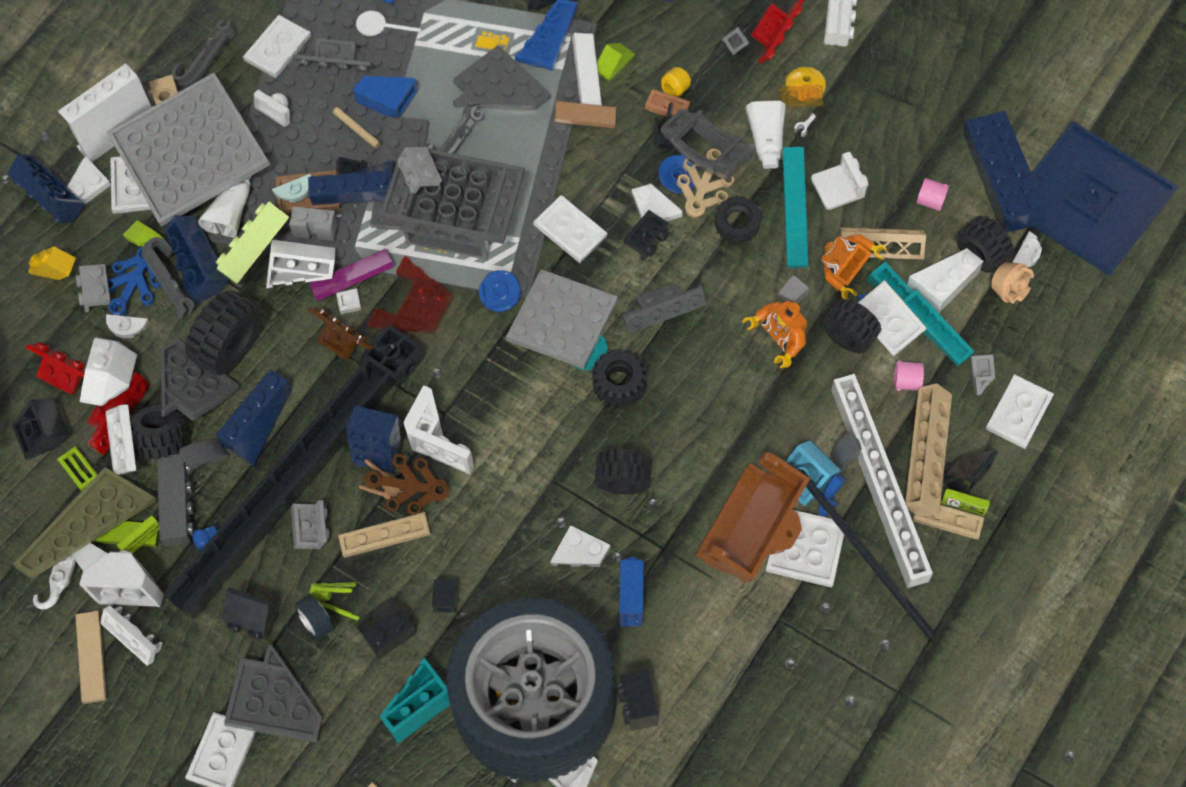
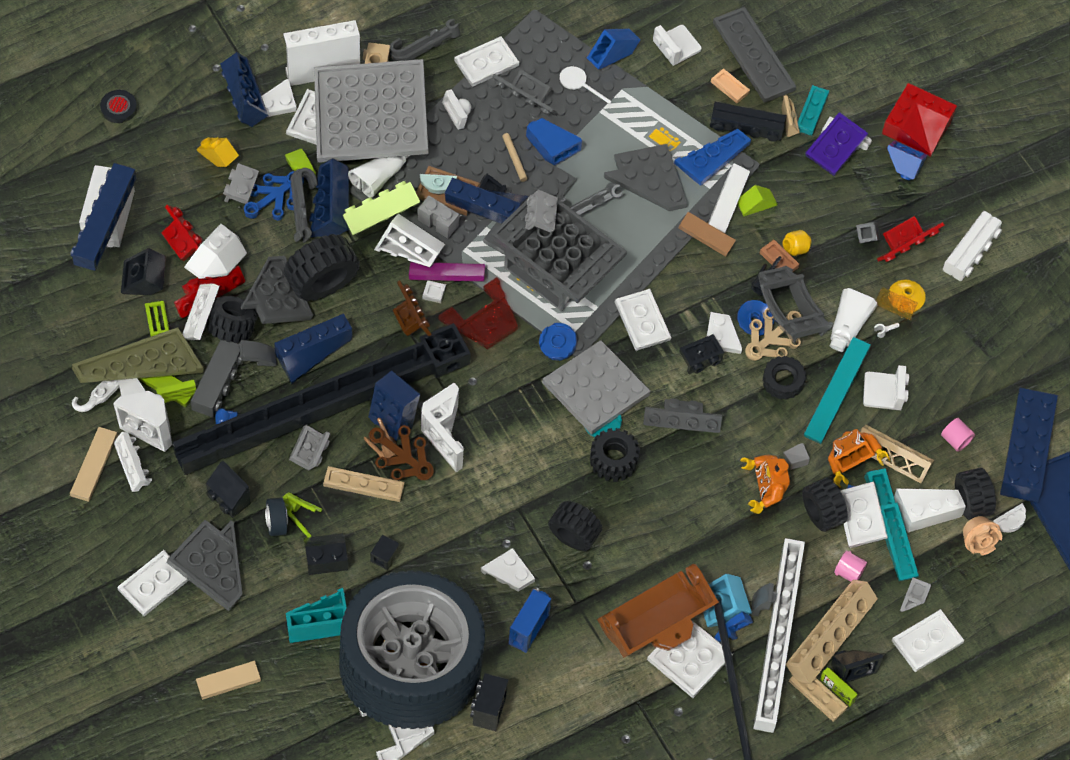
camera: 20 degrees right, 5 degrees down
white plate [106,314,149,339] -> none

